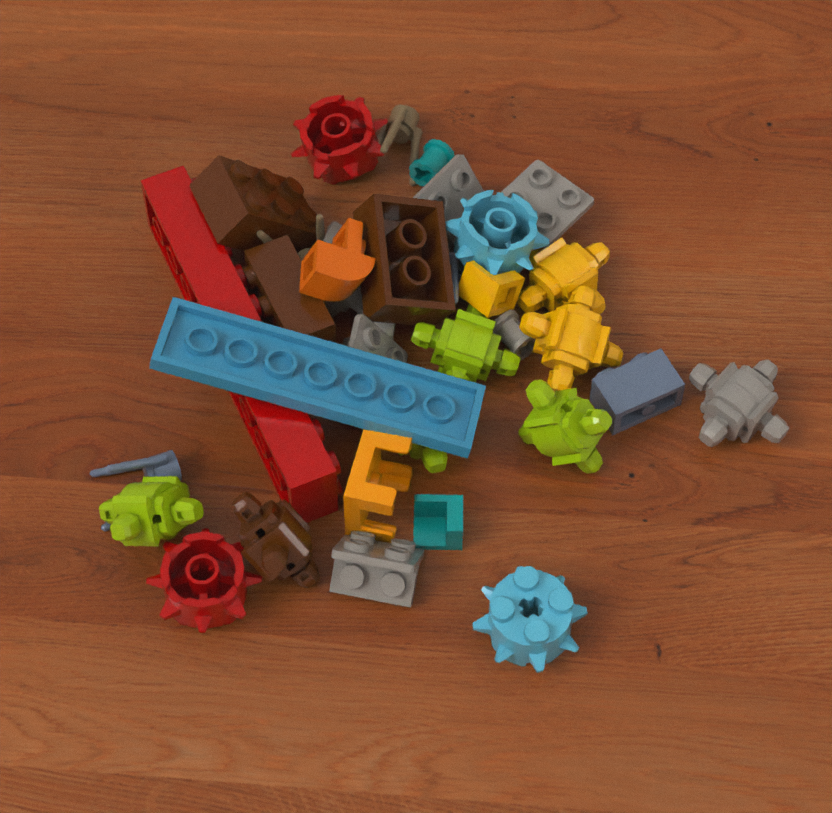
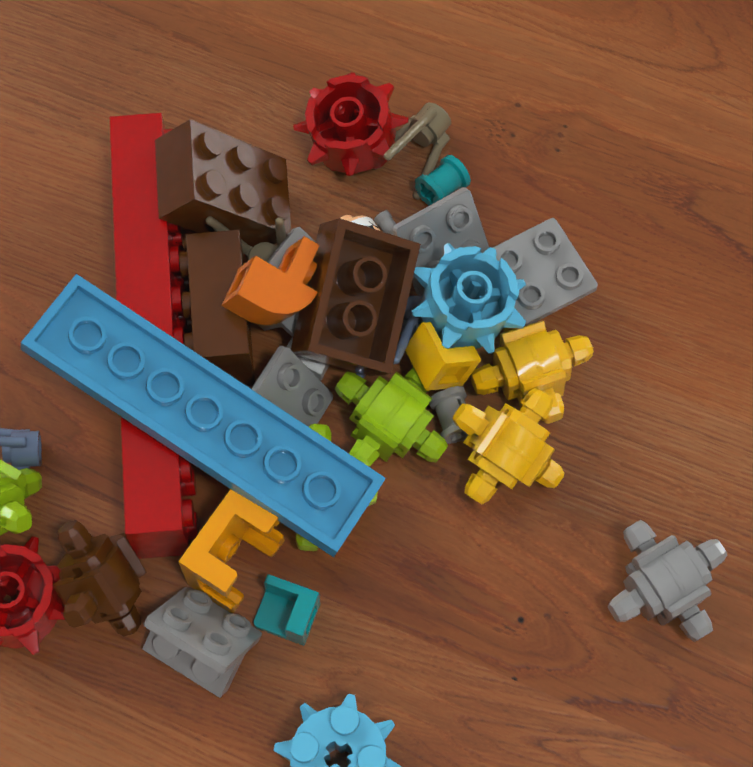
camera: 20 degrees right, 10 degrees up
lime piece [518,379,612,474] -> none
sand blue brick [589,348,685,435] -> none

